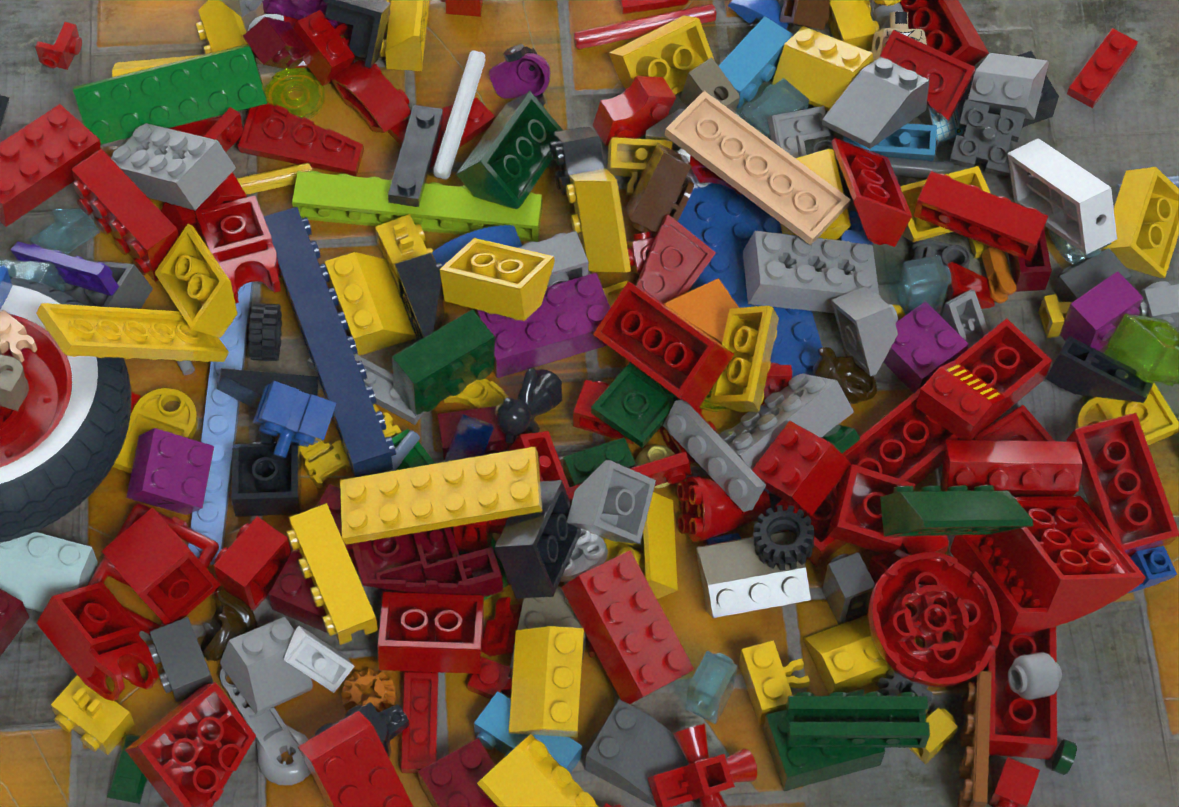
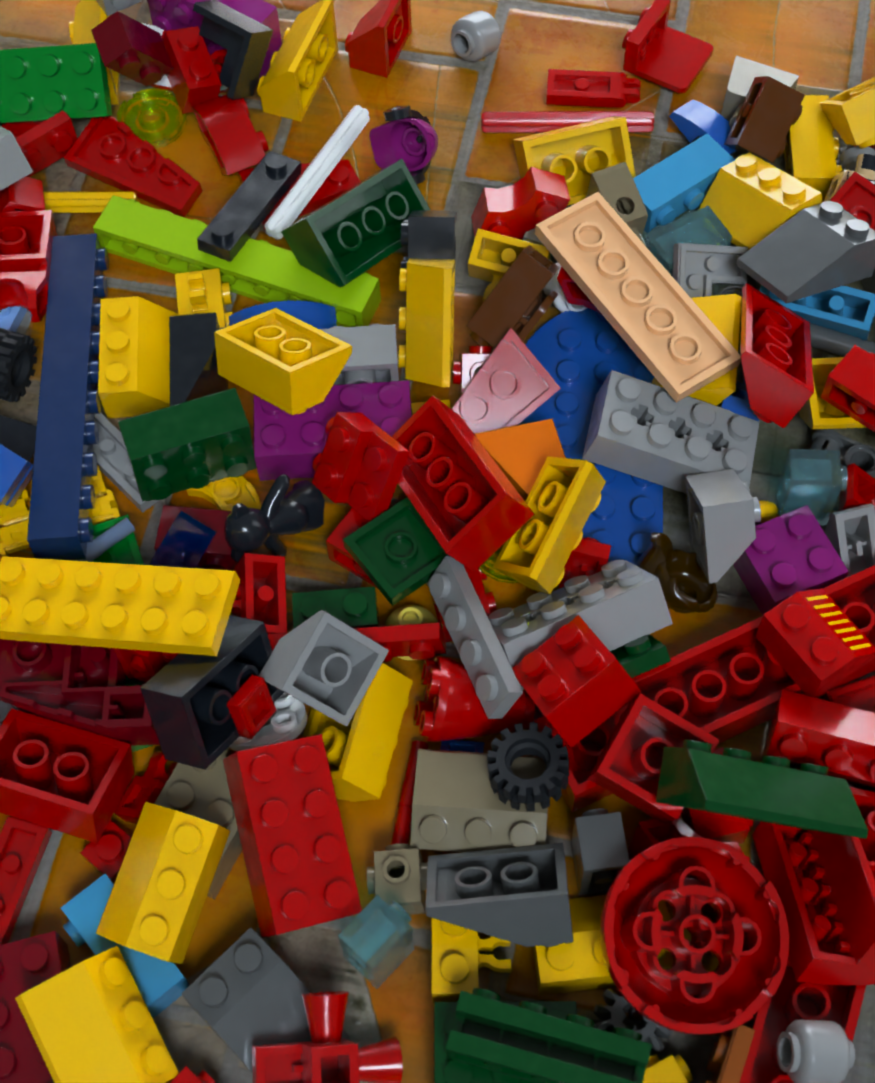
camera: 20 degrees right, 0 degrees up
none -> red tile [226,675,276,739]
none -> red plate [312,412,410,522]
none -> dark tan brick [367,844,428,917]
none -> red piece [391,740,429,844]
none -> dark grey slope [425,843,574,947]

